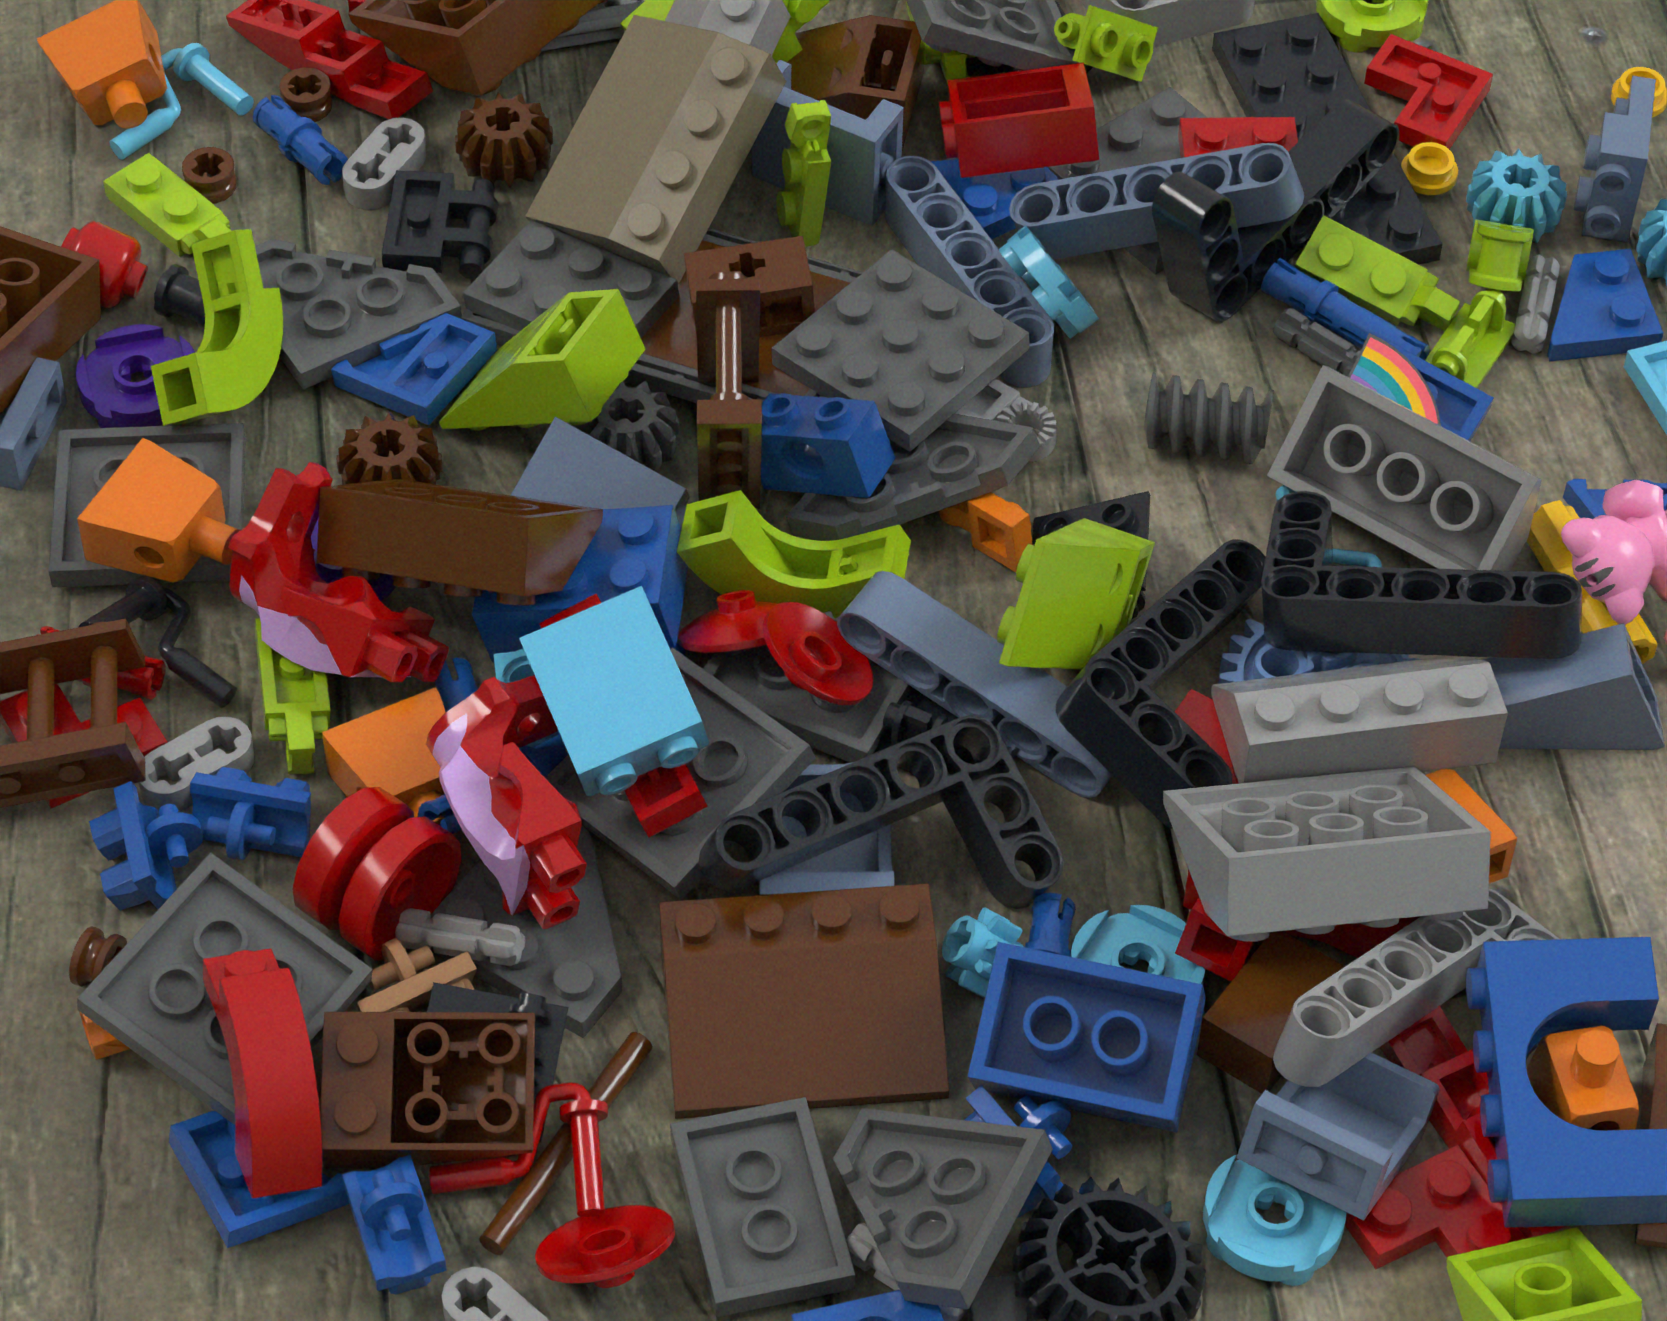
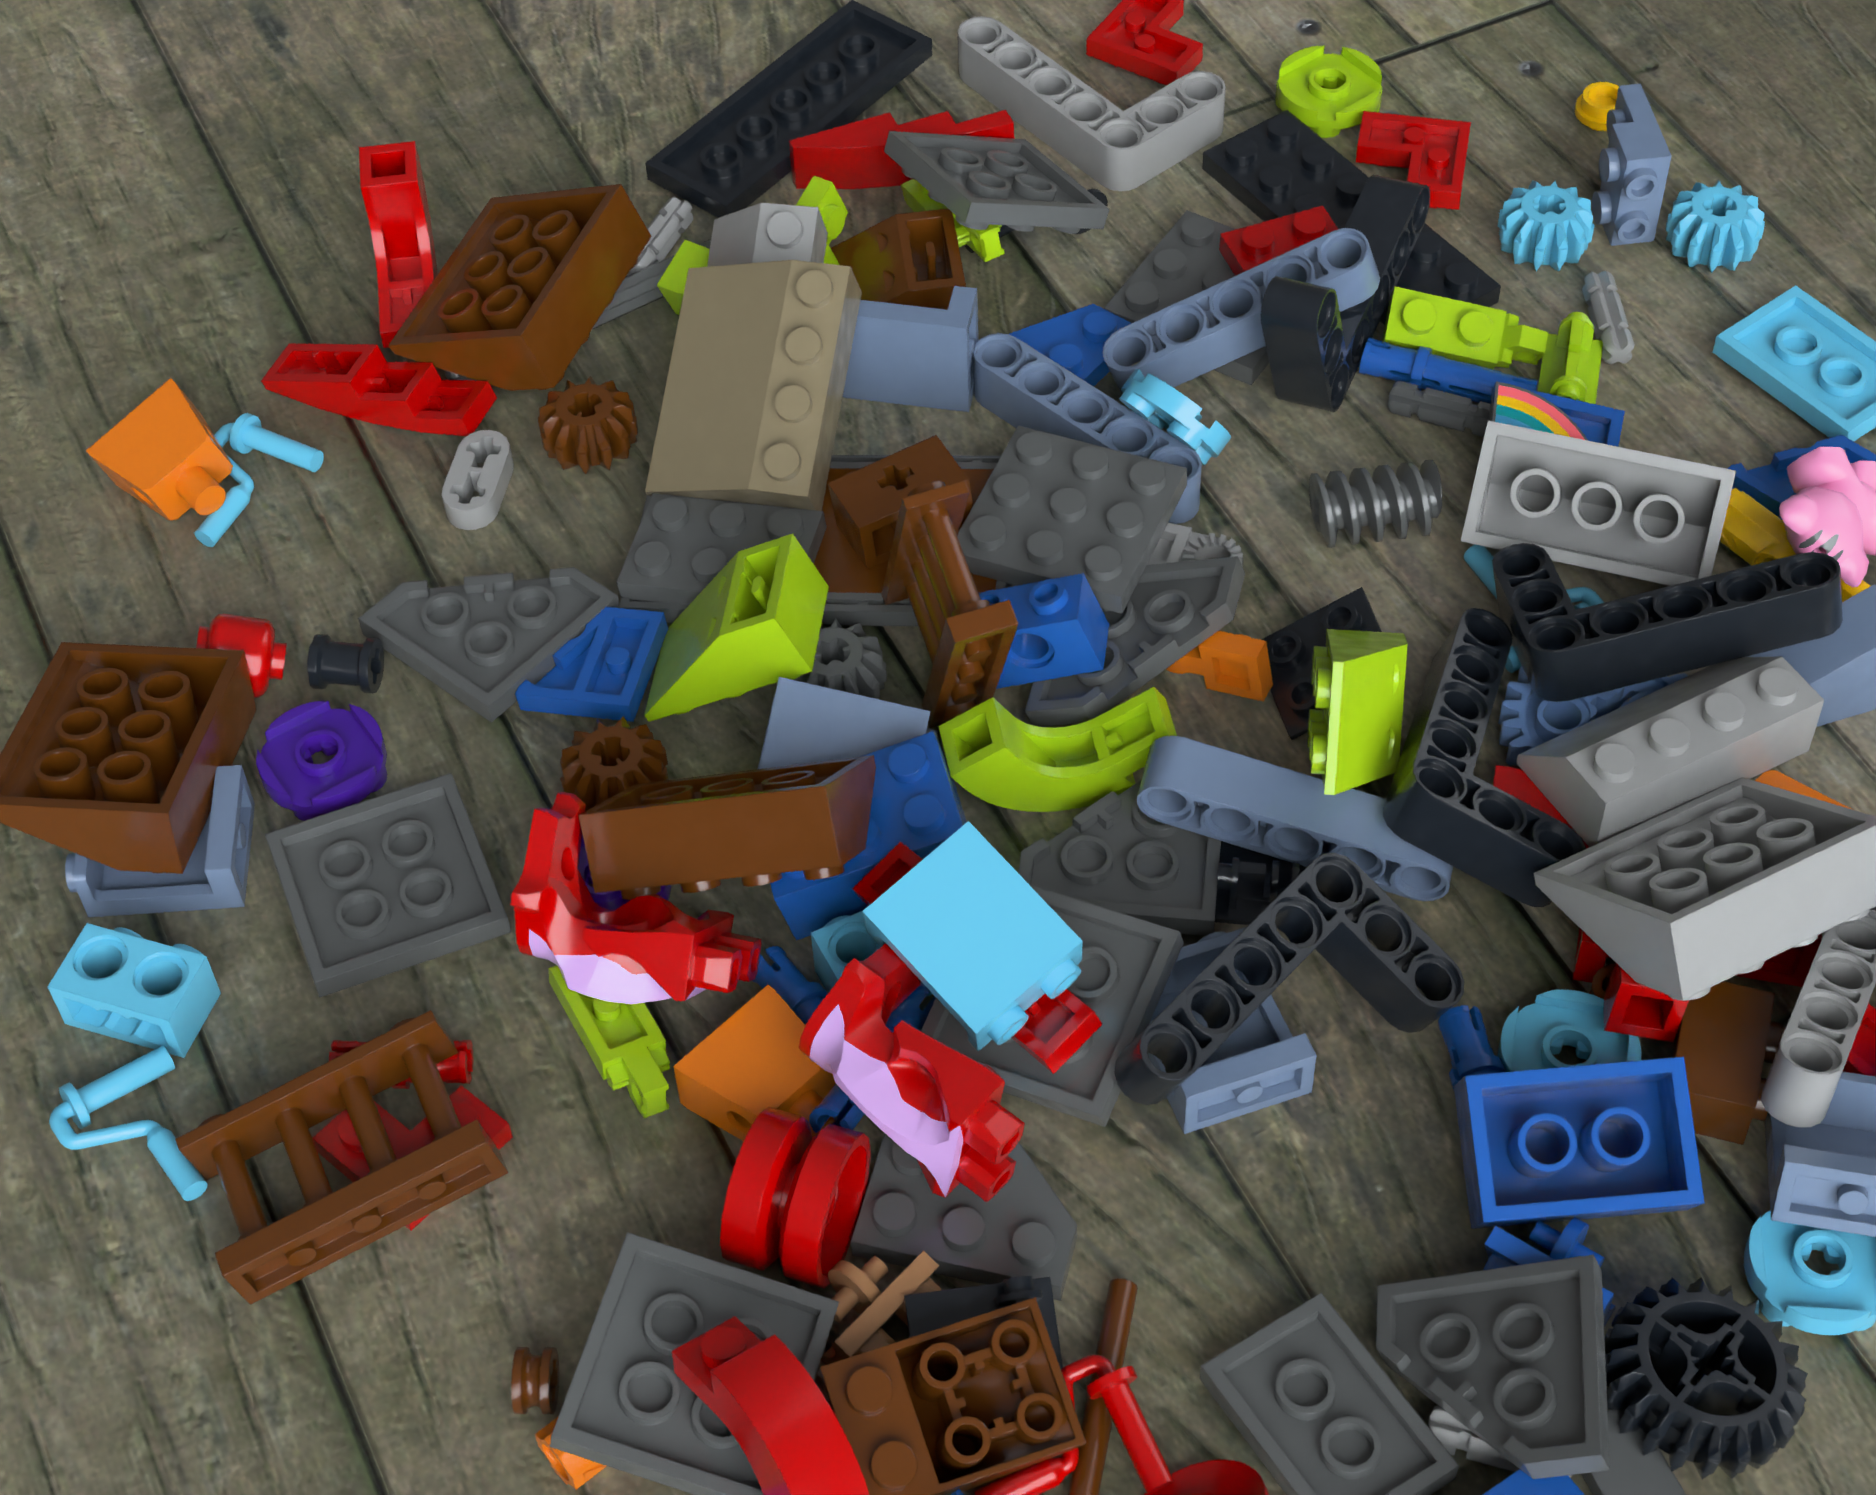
camera: 15 degrees left, 0 degrees up
orange torso [77,438,241,583] -> none
black piece [79,576,237,708] -> none
blue hips [89,781,204,911] -> none
lime hinge [103,153,231,257] -> none
light grey beam [138,717,255,811] -> none
lime arch [151,229,283,426] -> none
reddish brown bush [182,147,237,204] -> none
blue hips [190,767,311,860] -> none
blue pin [253,95,348,185] -> none
reddish brown bush [279,67,333,122] -> none
black plate [382,170,498,279] -> none
light grey axle [395,908,526,966] -> none
reddish brown slope [659,883,949,1119] -> none
red dish [678,590,779,653] -> none
red dish [763,602,873,705] -> none
lime hinge [776,100,832,247] -> none
red window [939,62,1099,178] -> none
medium azure gear [942,907,1024,998] -> none
lime hinge [1054,5,1158,82] -> none
yellow plate [1401,142,1458,195] -> none
lime piece [1466,219,1534,291] -> none
blue wing [1547,249,1664,362] -> none

